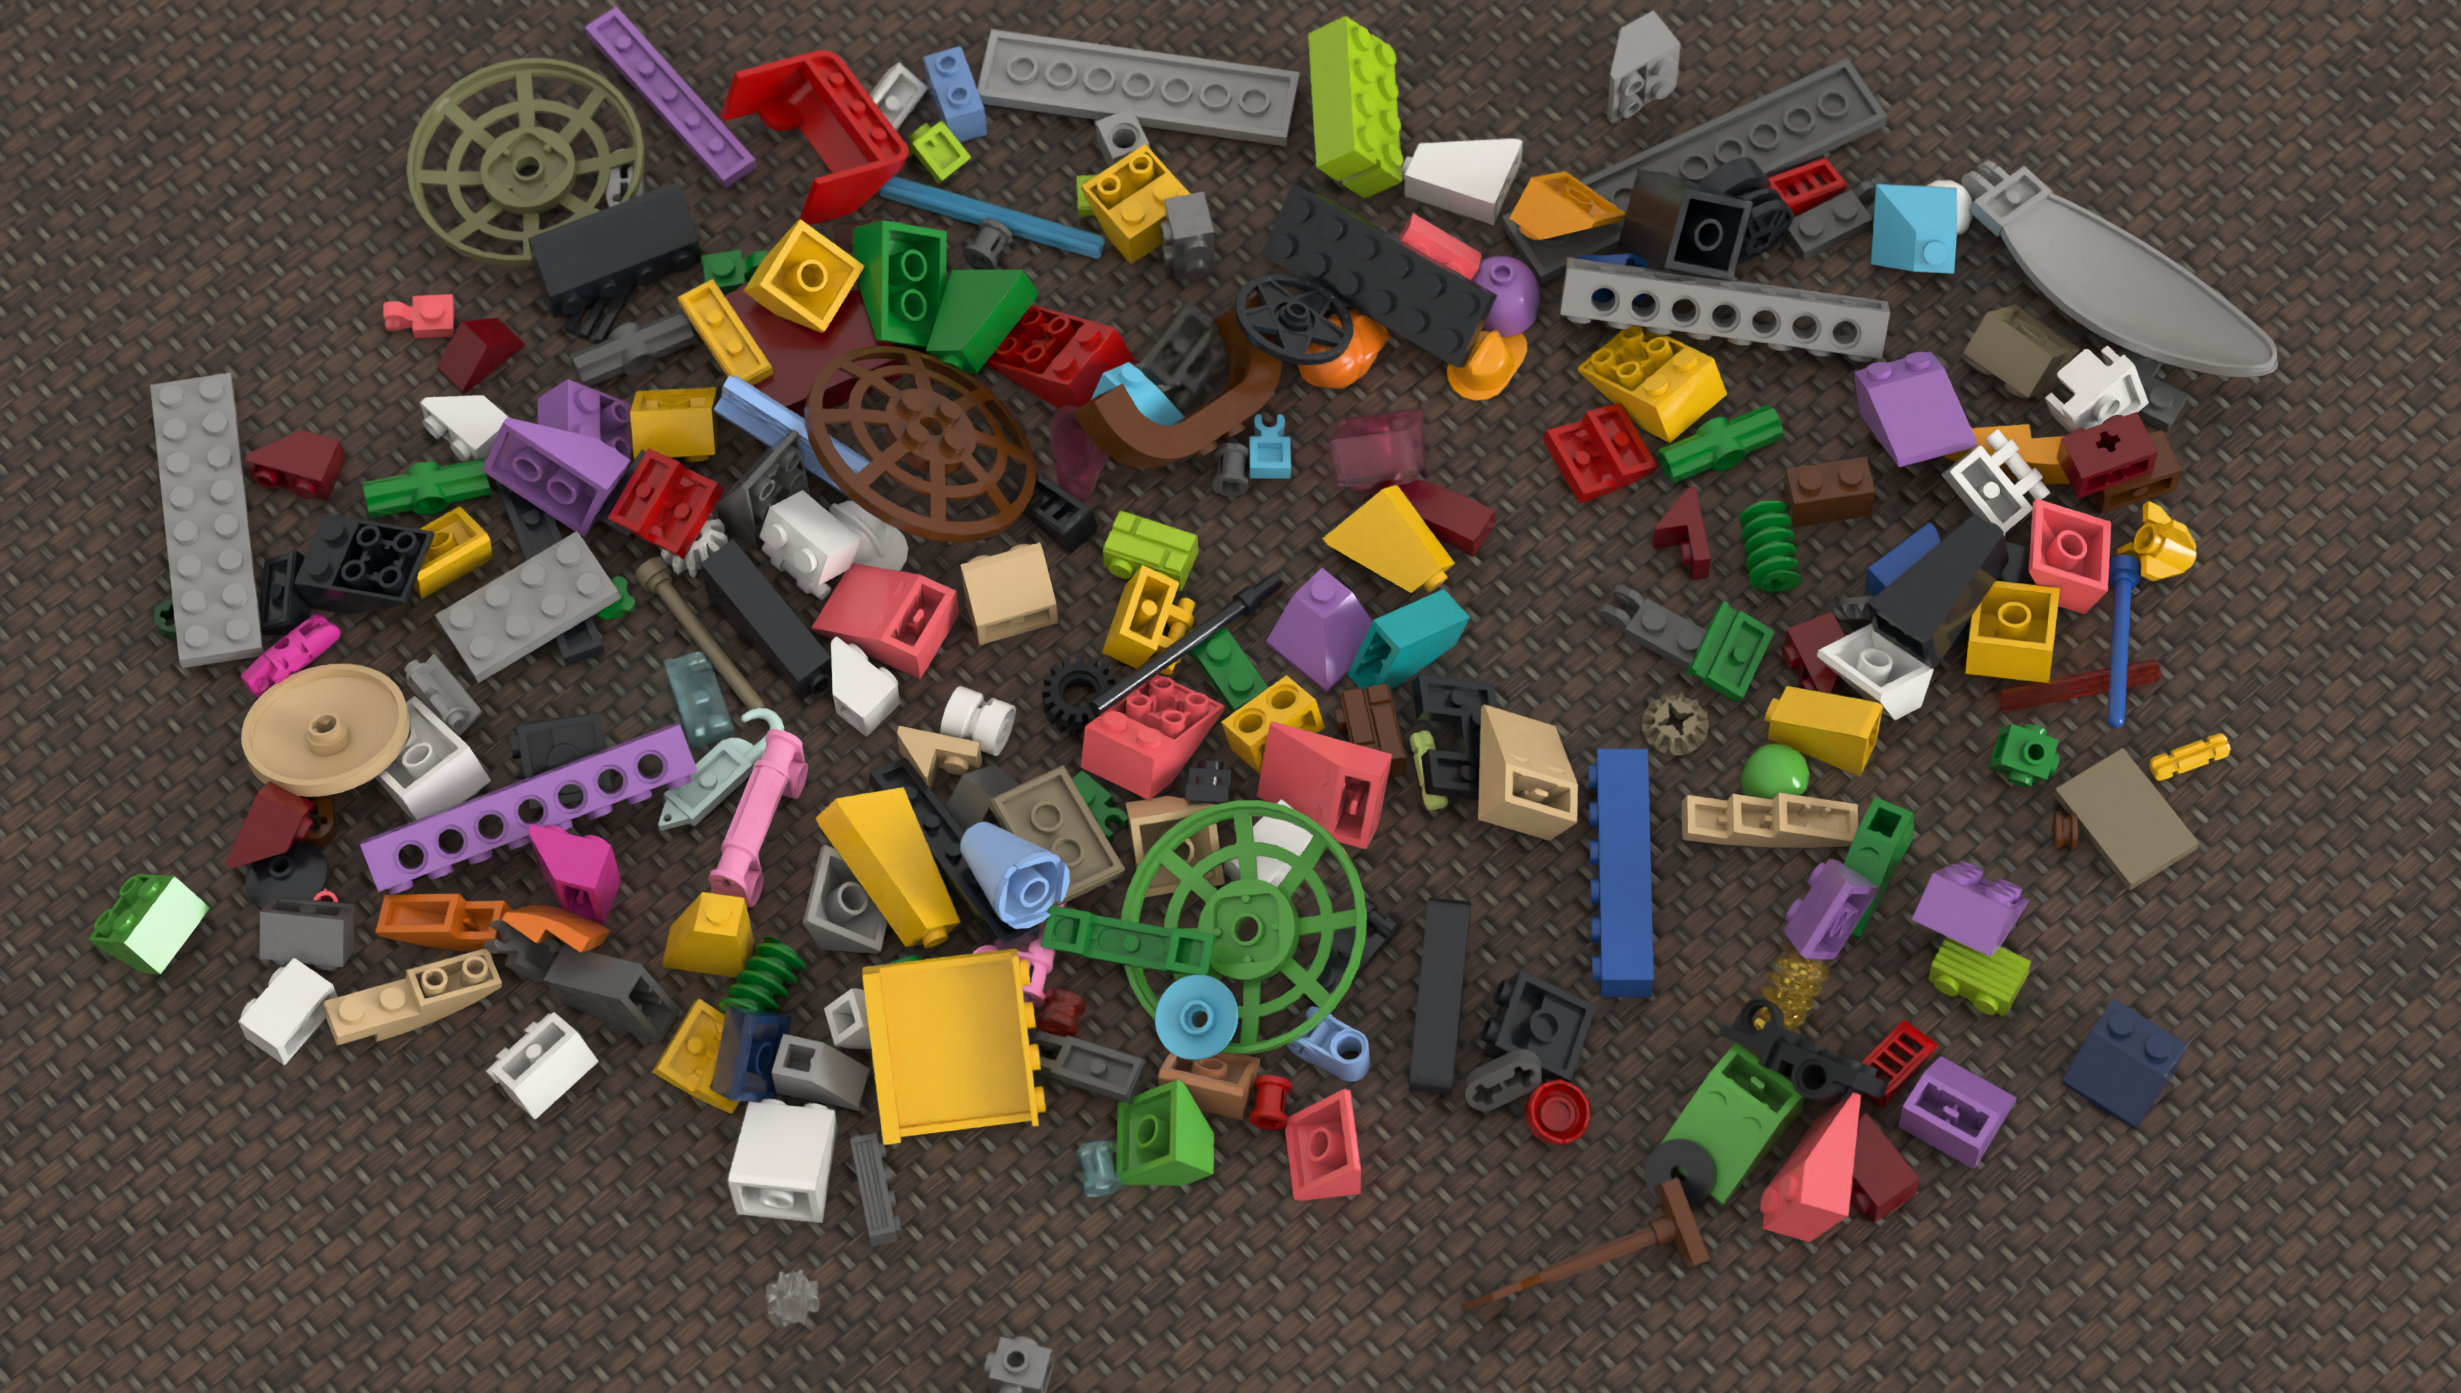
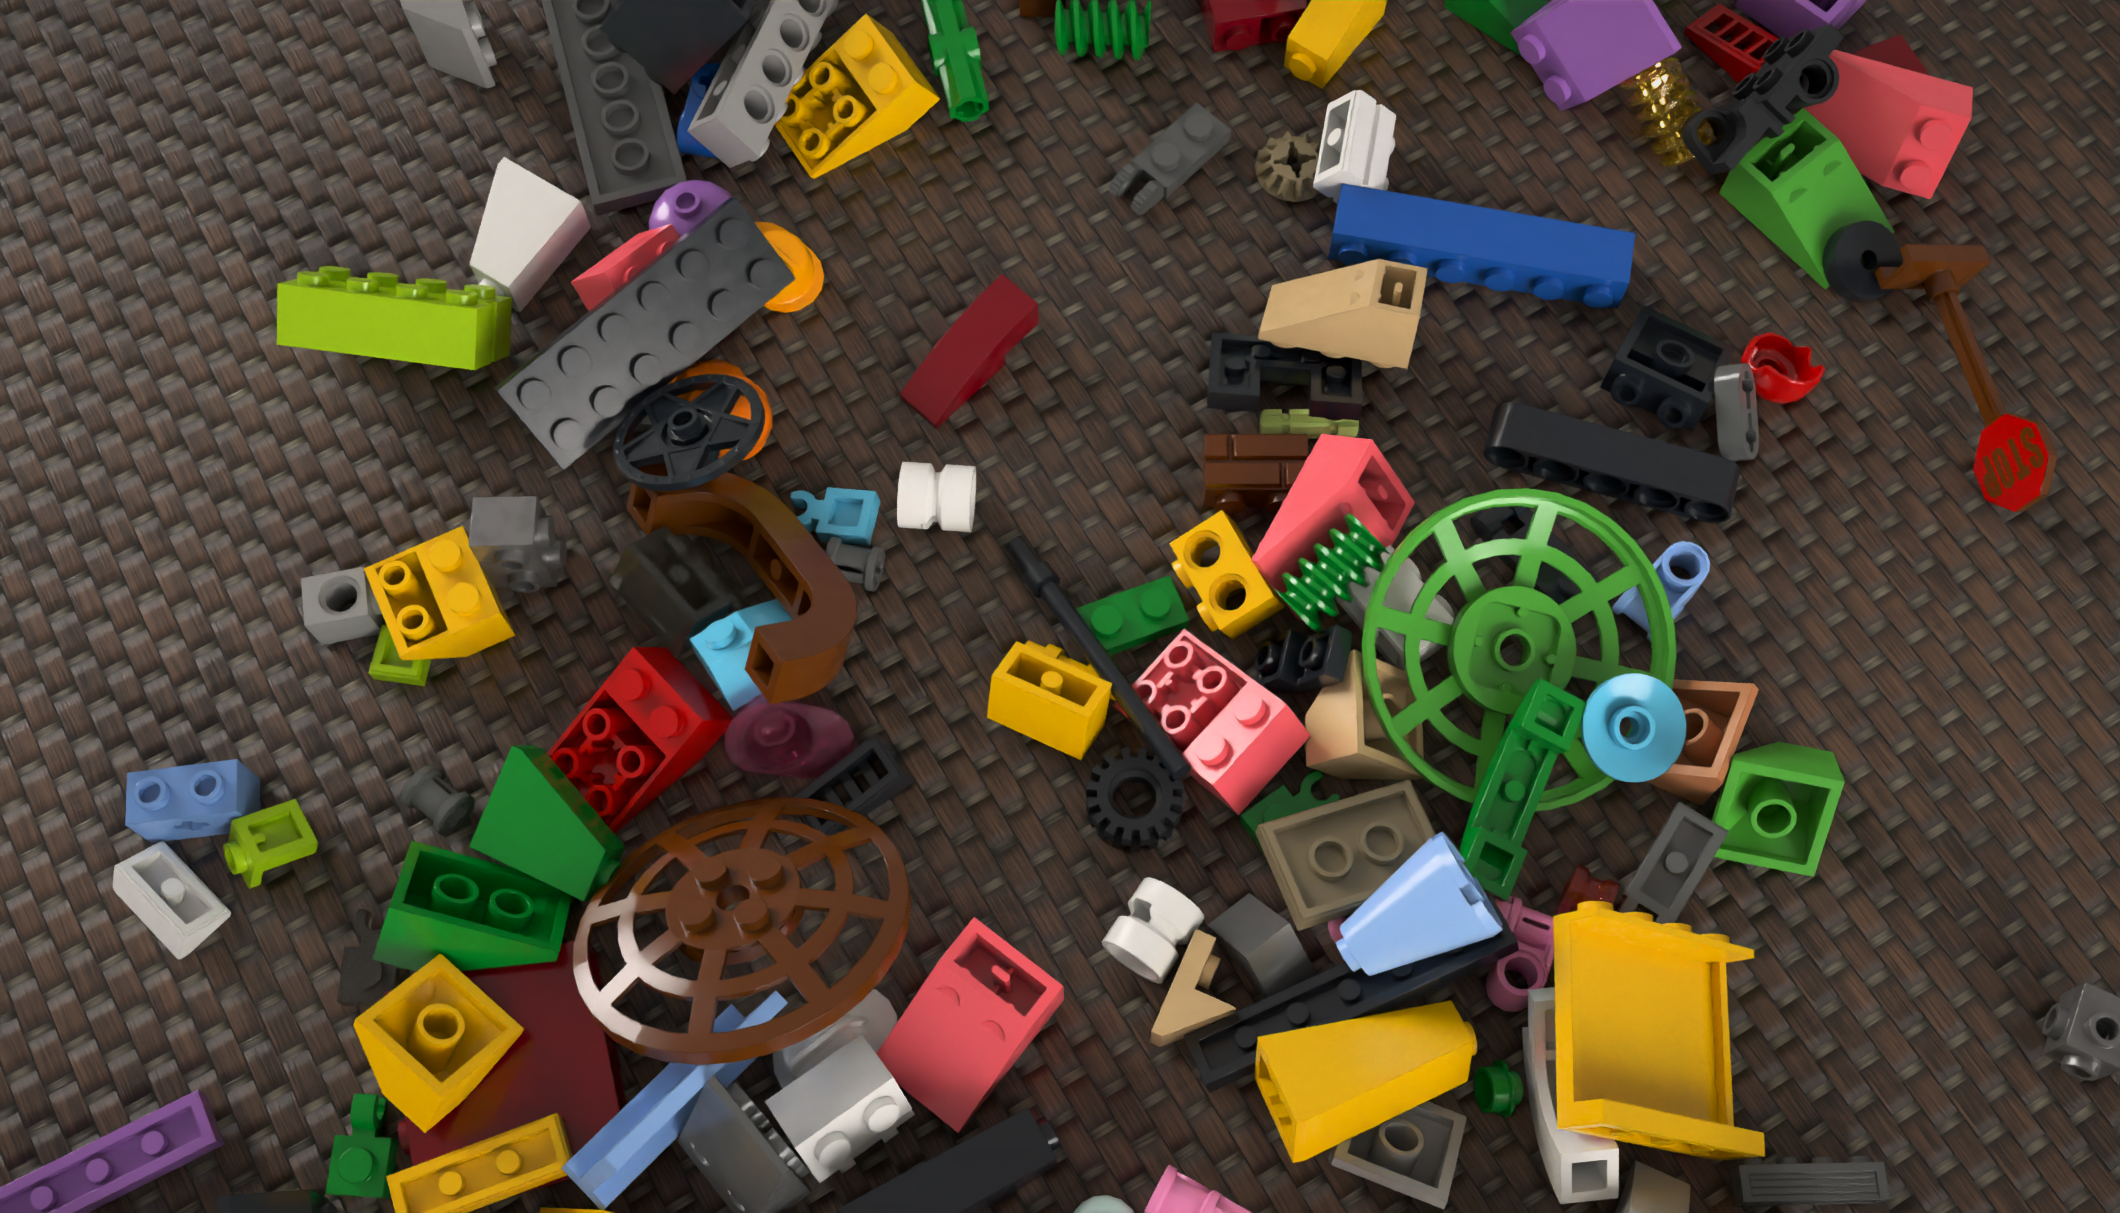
camera: 80 degrees left, 5 degrees up
red windscreen [720,50,909,226] -> none
white slope [831,636,900,737] -> none
dark azure axle [879,176,1105,259] -> none
tan slope [960,542,1058,645] -> none
light grey plate [977,29,1300,146] -> none
clear light blue bush [1075,1141,1122,1197] -> none
lime brick [1103,511,1198,592] -> none
red bush [1249,1075,1292,1130] -> none
medium lavender slope [1266,568,1373,694] -> none
coral slope [1285,1089,1361,1201] -> none
yellow slope [1323,485,1455,593] -> none
clear pink slope [1329,407,1425,491] -> none
teal slope [1347,589,1470,691] -> none
light orange slope [1509,171,1626,241] -> none
red slope [1542,403,1657,503] -> none
dark red slope [1652,487,1711,580] -> none
tan slope [1681,793,1858,848] -> none
green plate [1686,601,1775,703] -> none
bright green hair [1740,744,1810,800] -> none
none -> white wheel [897,462,976,532]
none -> green piece [1274,513,1390,632]
none -> white brick [1313,90,1396,204]

